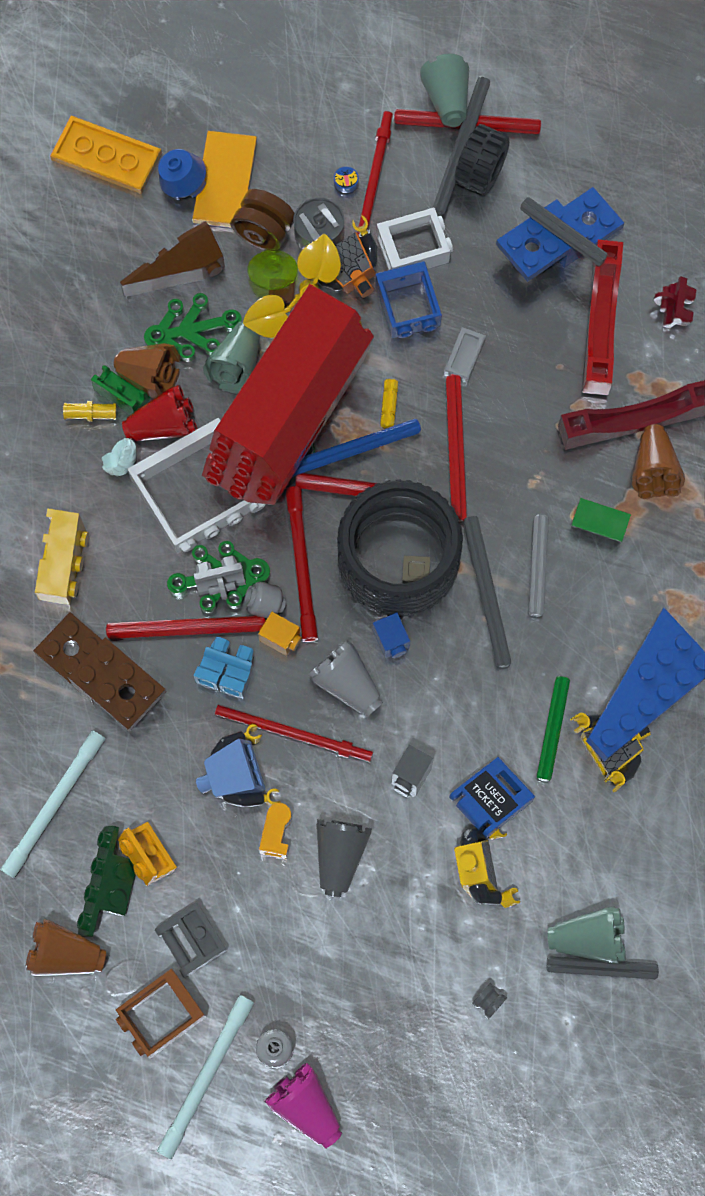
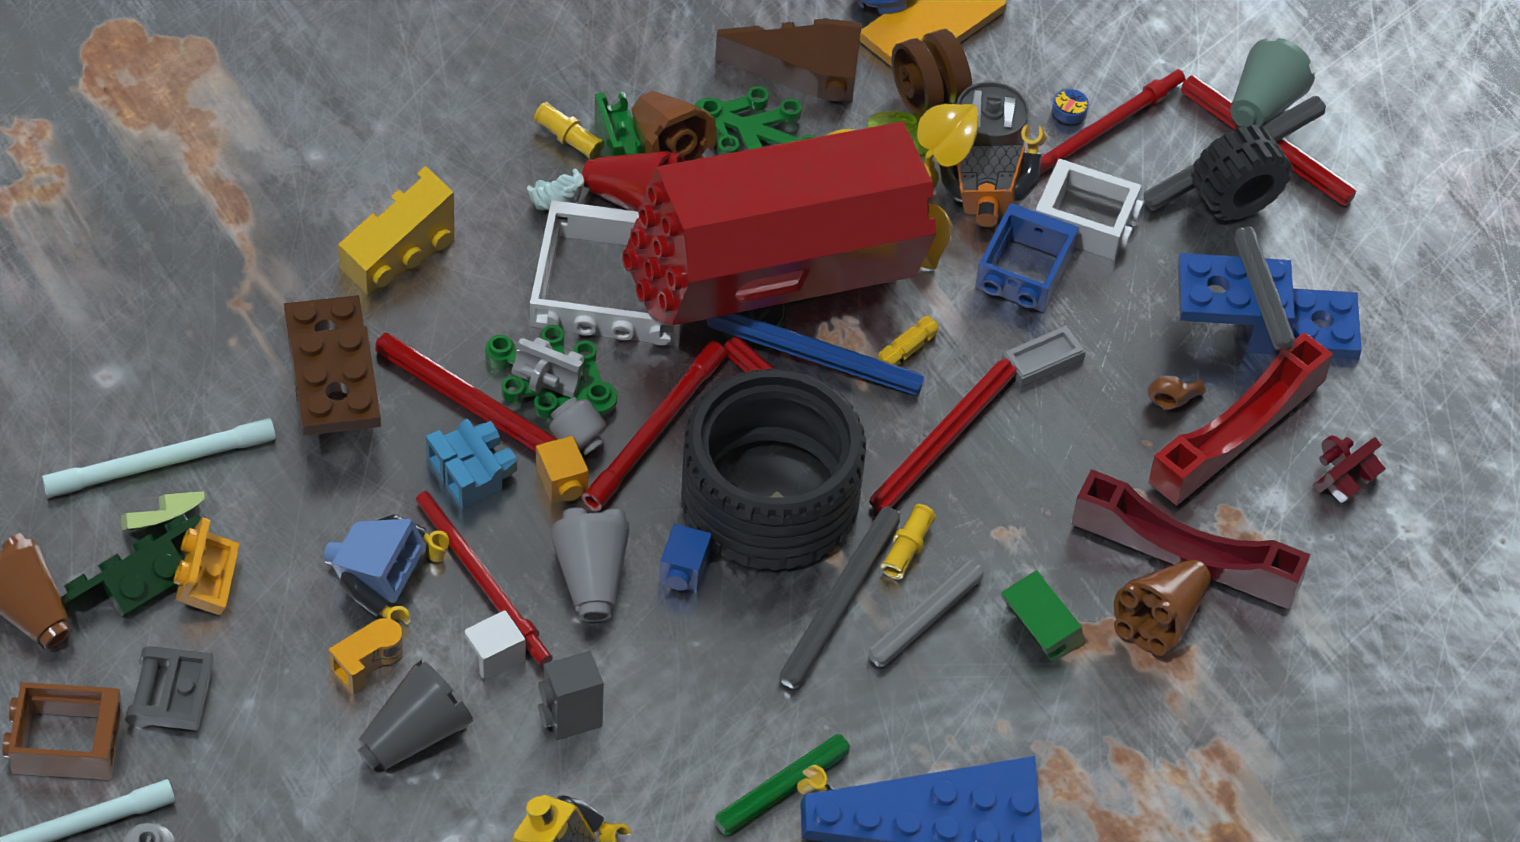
camera: 35 degrees right, 20 degrees down
blue container [449,757,535,838] -> none
none -> yellowish green slope [121,491,205,531]
none -> white panel [465,610,525,680]
none -> yellow pin [880,504,937,580]
none -> dark orange animal [1148,376,1206,410]

